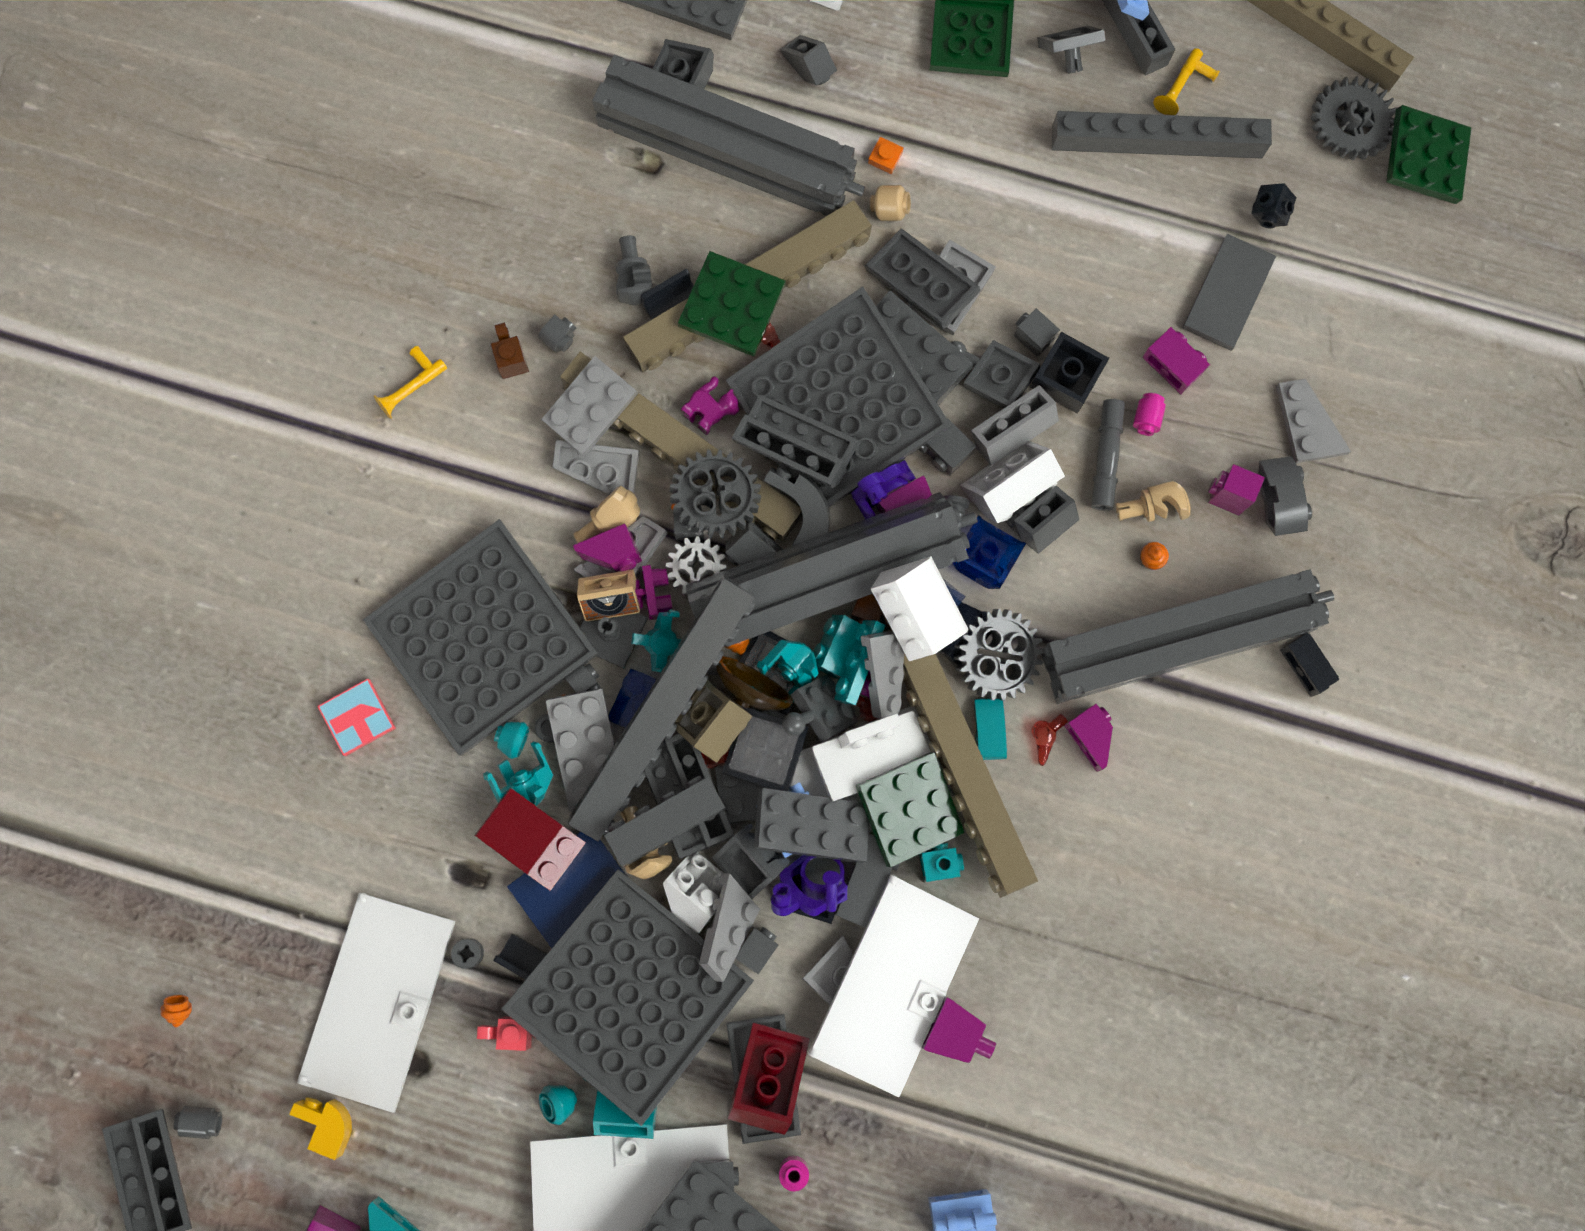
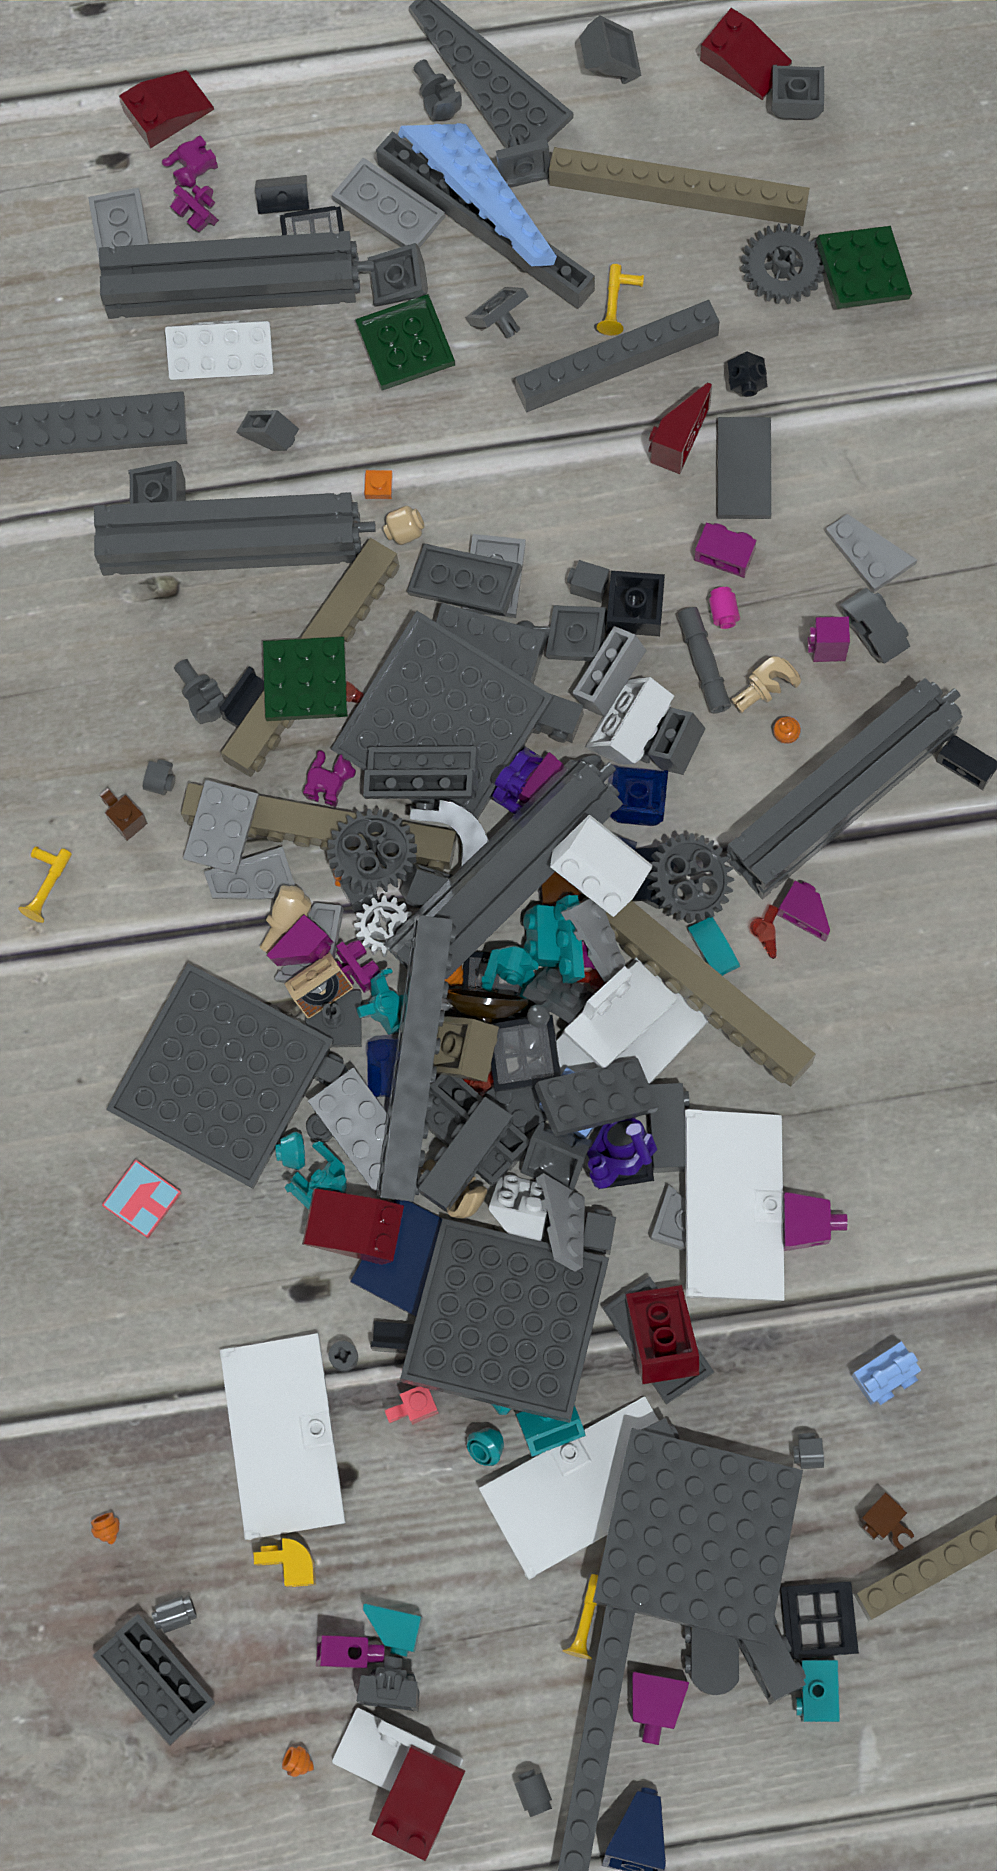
camera: 15 degrees left, 5 degrees down
dark pink brick [779,1156,809,1192] -> none
plate [855,752,965,867] -> none
teal brick [919,843,964,882] -> none
none -> dark red slope [648,382,712,474]

